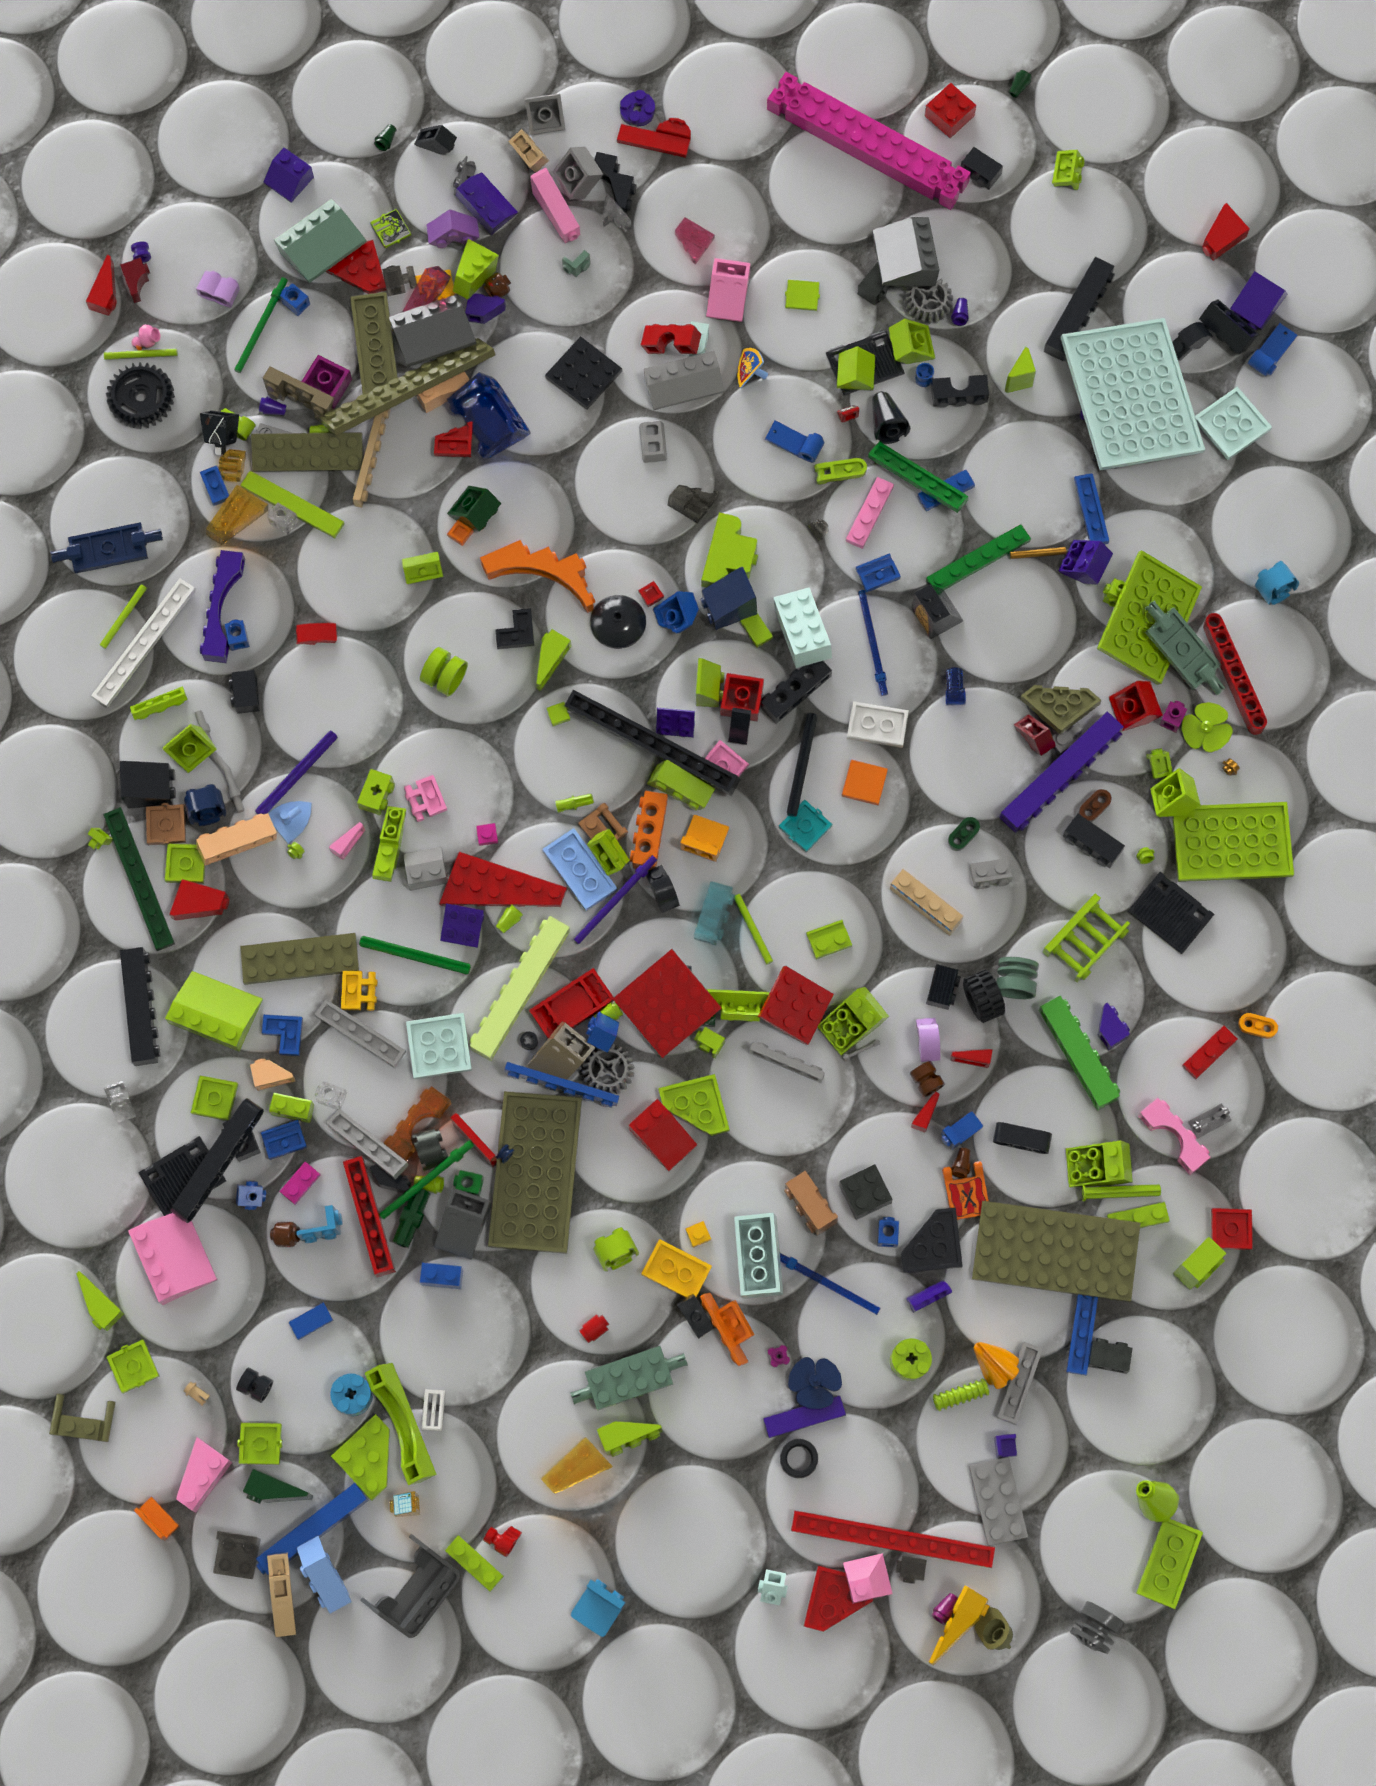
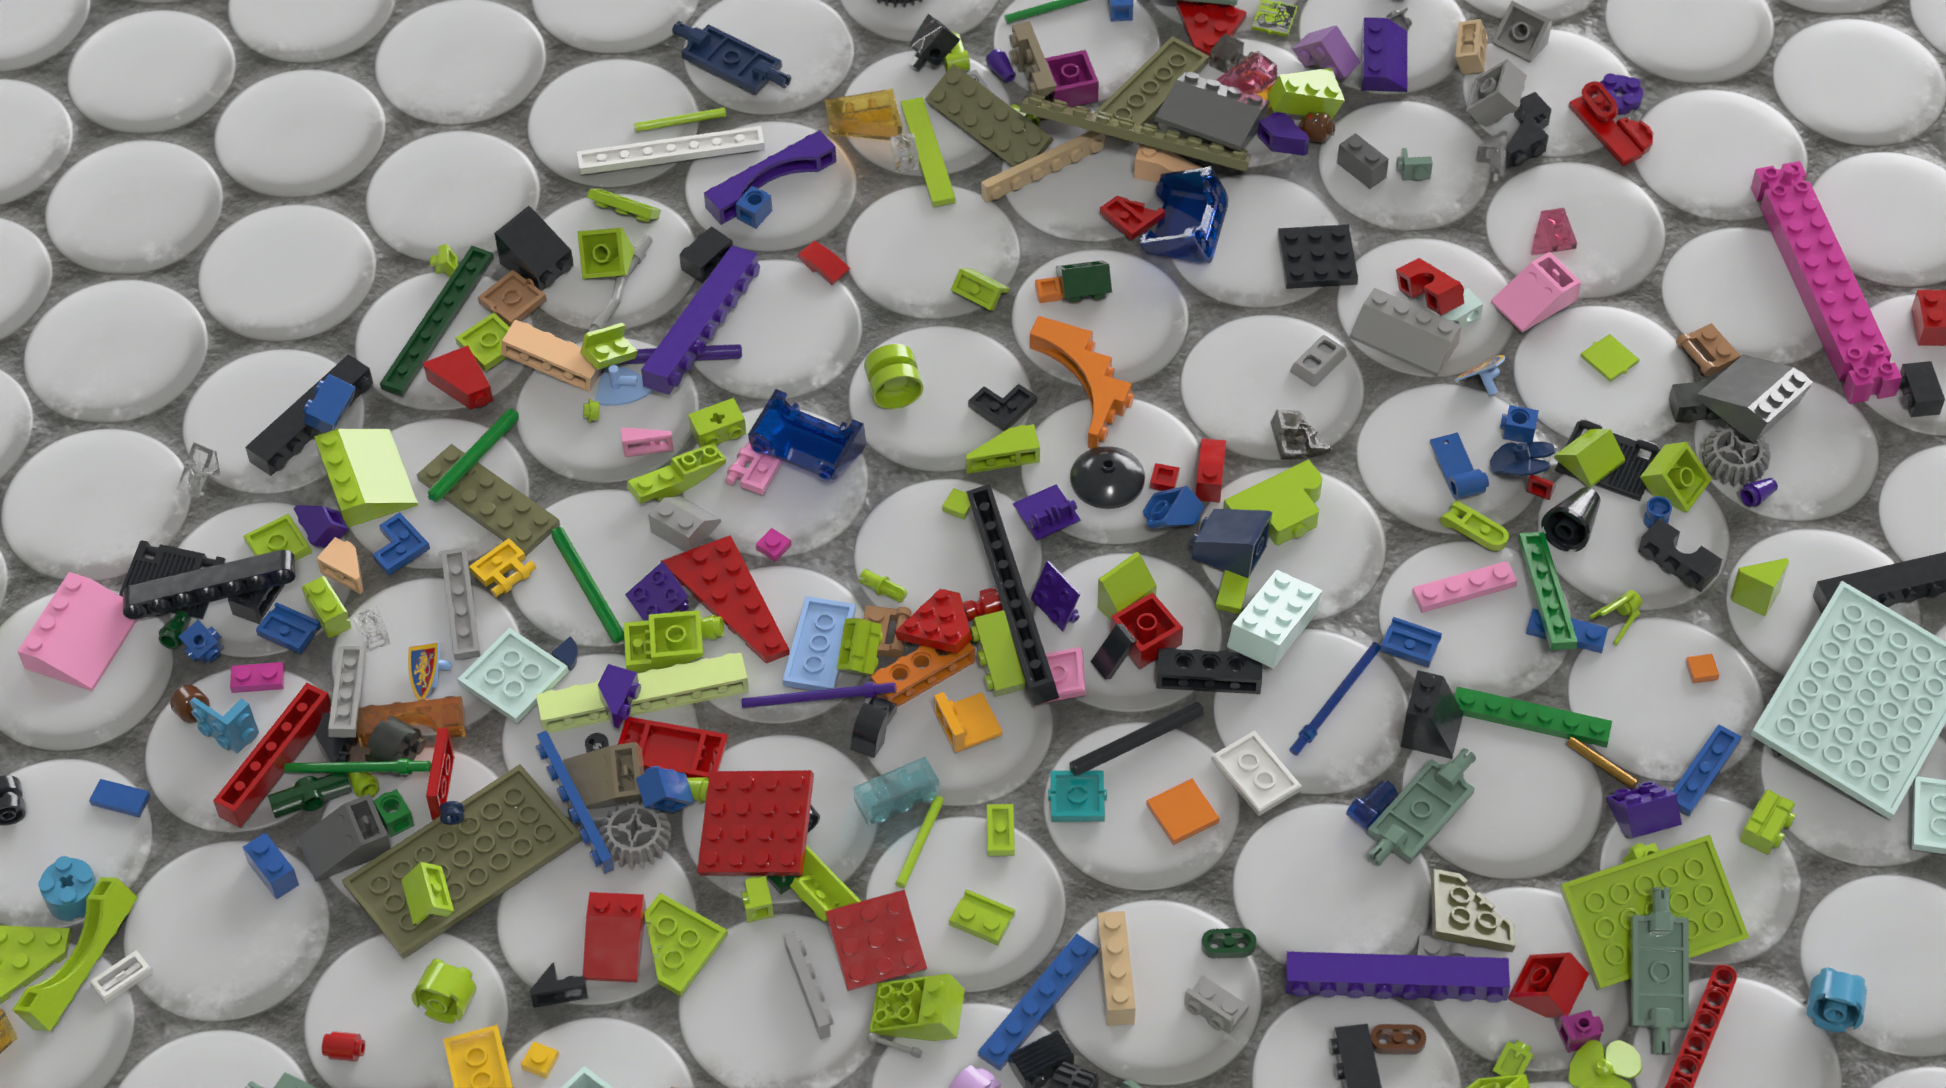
camera: 45 degrees right, 20 degrees down
dark blue brick [184,784,226,826] -> none
blue plate [200,465,231,506] -> none
clear yellow piece [219,449,246,482] -> none
bright pink slope [530,168,580,243] -> none
clear smoke plate [807,519,829,541] -> none
dark red arch [1014,714,1056,756] -> none
none -> dark green cone [159,611,190,649]
none -> dark purple slope [293,505,349,548]
none -> blue brick [303,374,356,433]
none -> lime panel [402,862,454,925]
none -> shield [408,643,452,705]
none -> green axle [428,408,519,503]
none -> black slope [530,962,588,1008]
none -> dark blue tile [552,636,578,671]
none -> lime bracket [580,323,638,370]
none -> dark purple slope [598,664,641,729]
none -> lime slope [624,610,703,674]
none -> dark purple brick [641,246,760,395]
none -> clear blue windscreen [748,389,867,481]
none -> red plate [895,589,972,653]
none -> red piece [963,587,1003,622]
none -> blue plate [978,933,1099,1071]
none -> lime plate [987,804,1015,856]
none -> dark purple hinge [1013,484,1081,540]
none -> red slope [1196,438,1226,503]
none -> dark grey brick [1337,133,1389,189]
none -> sand green plate [1367,748,1476,866]
none -> dark blue piece [1490,442,1556,476]
none -> blue brick [1500,405,1539,443]
none -> red plate [1582,81,1618,121]
none -> lime plant [1589,590,1643,645]
none -> medium nougat plate [1676,323,1741,377]
none -> orange tile [1686,654,1719,683]
none -> lime brick [1740,789,1796,855]

